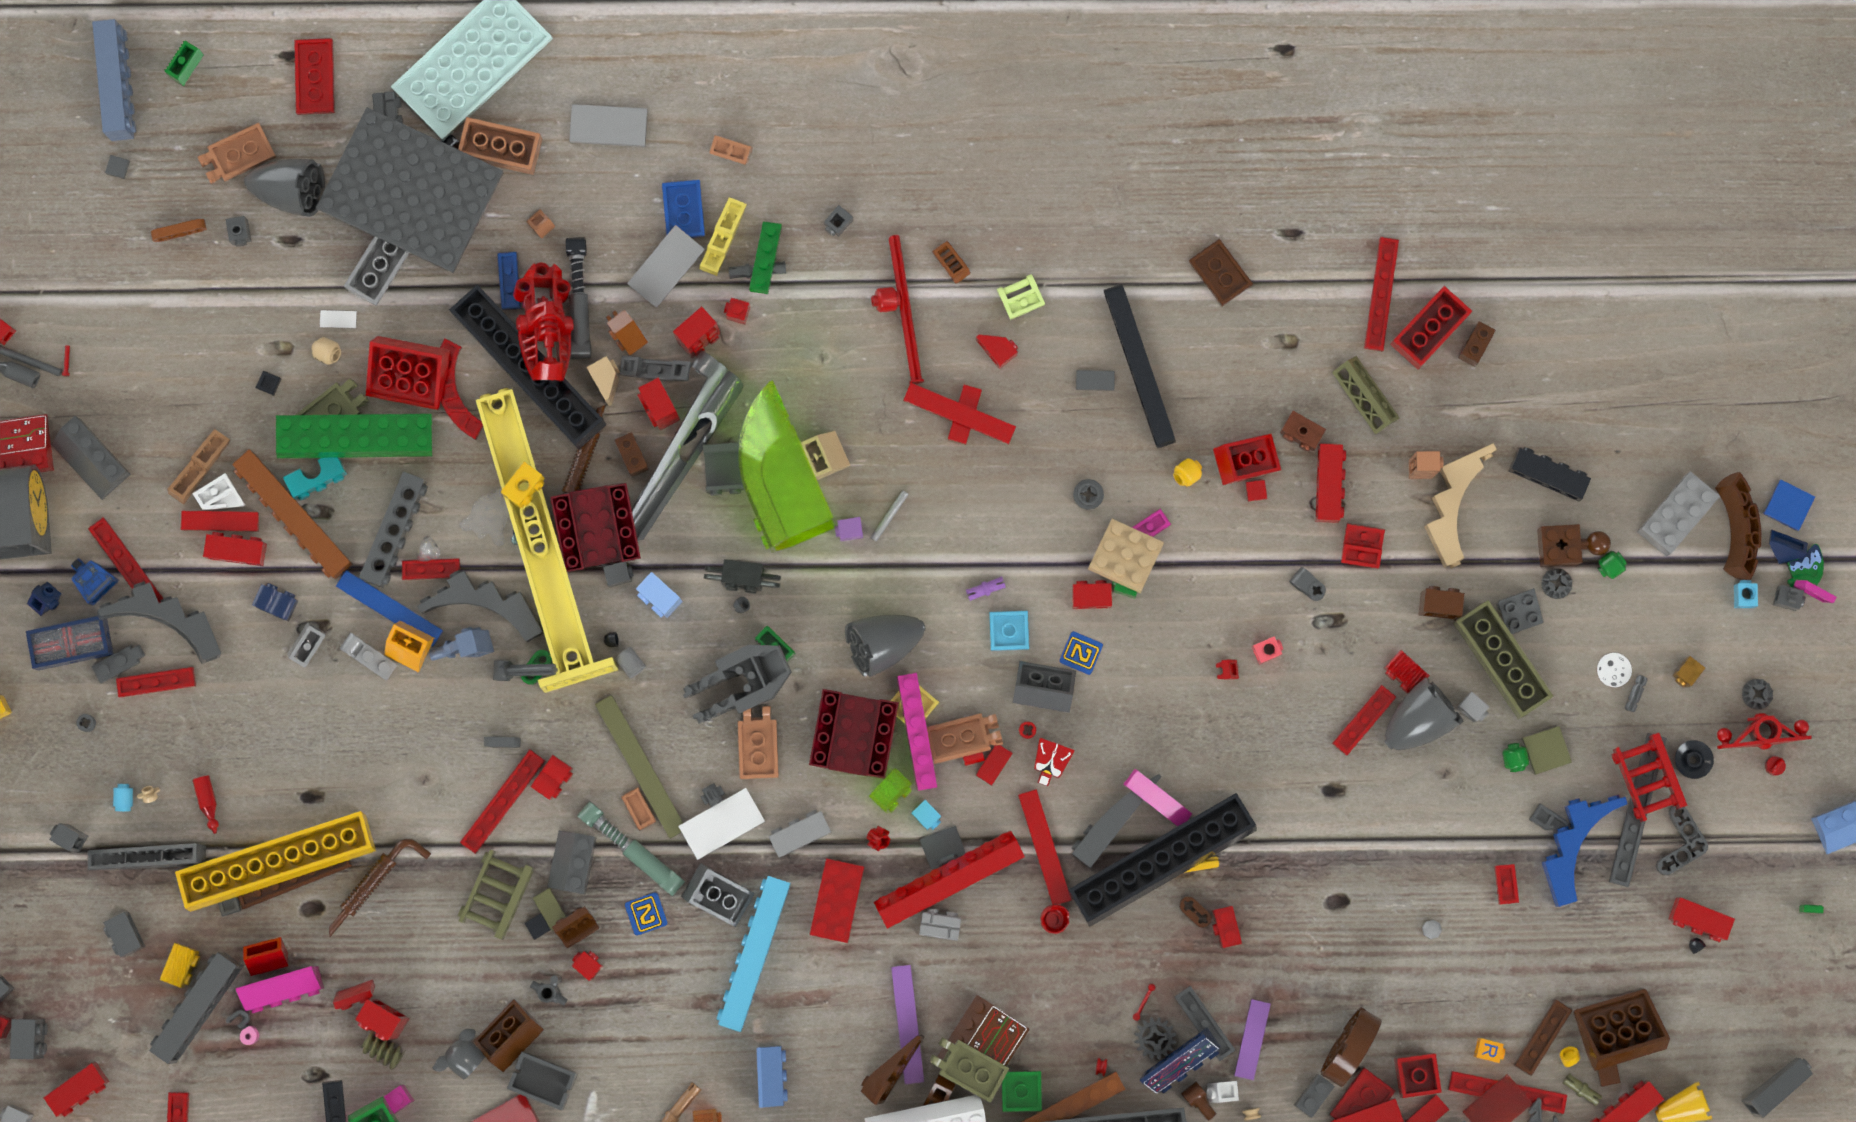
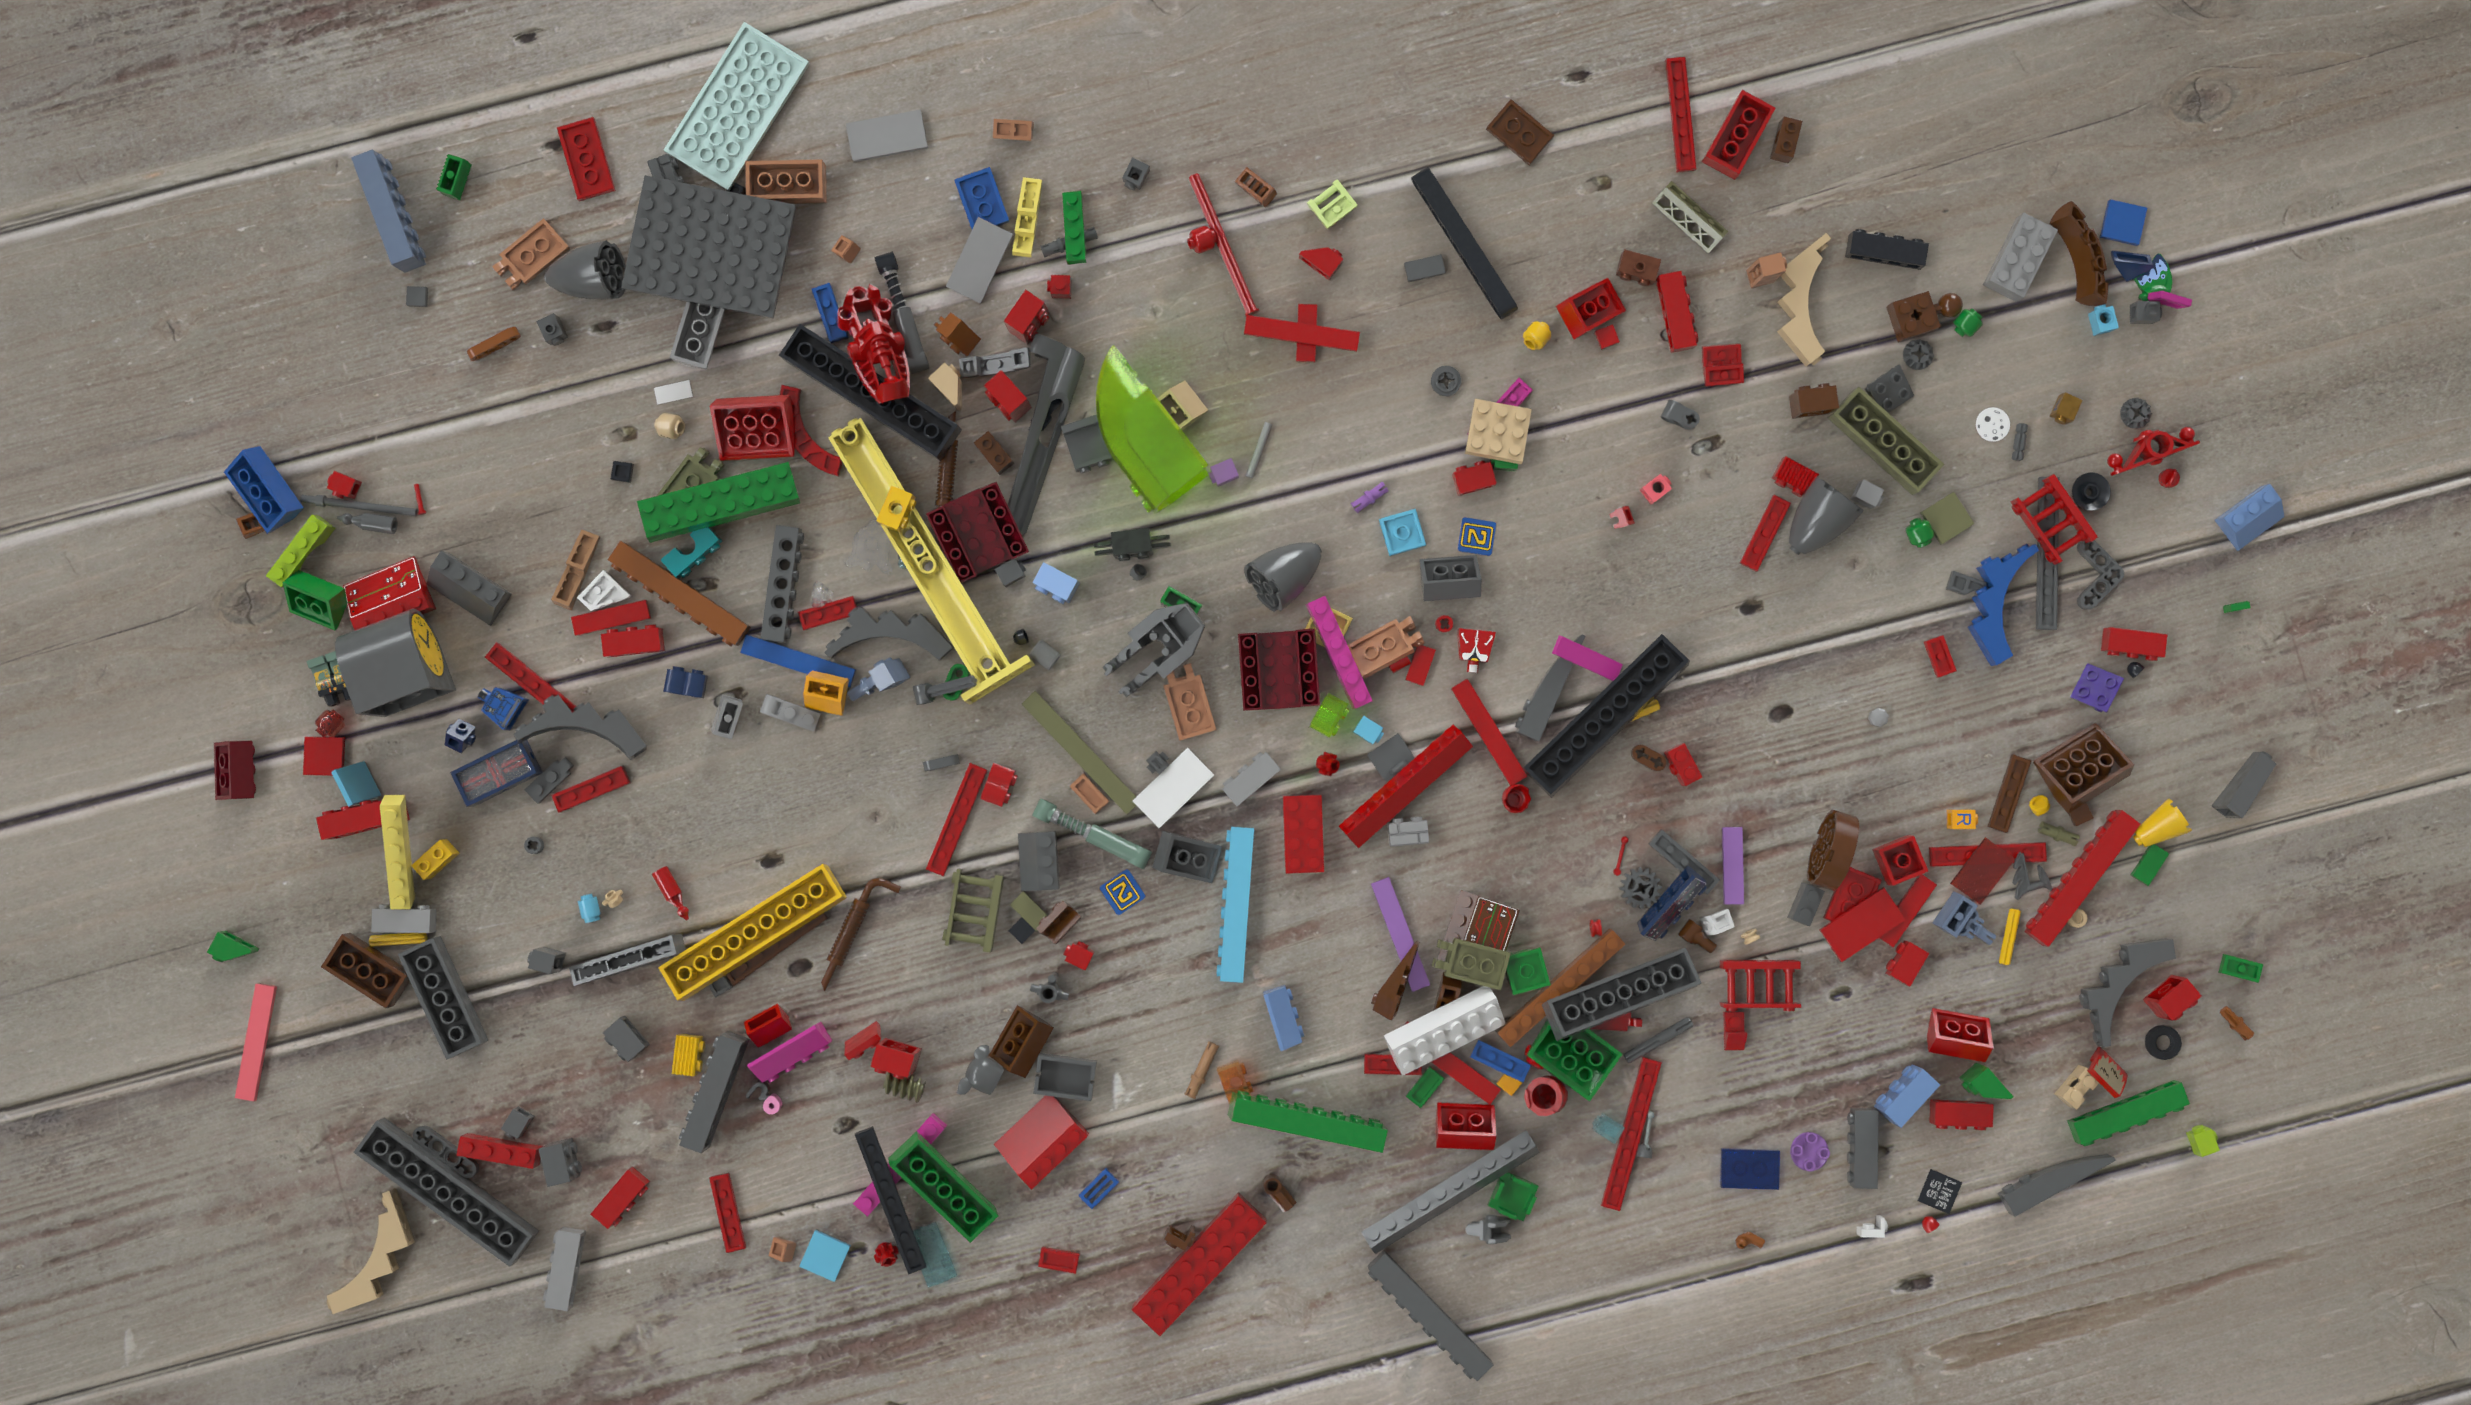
camera: 15 degrees left, 5 degrees up
none -> dark purple hinge [2070,663,2124,713]

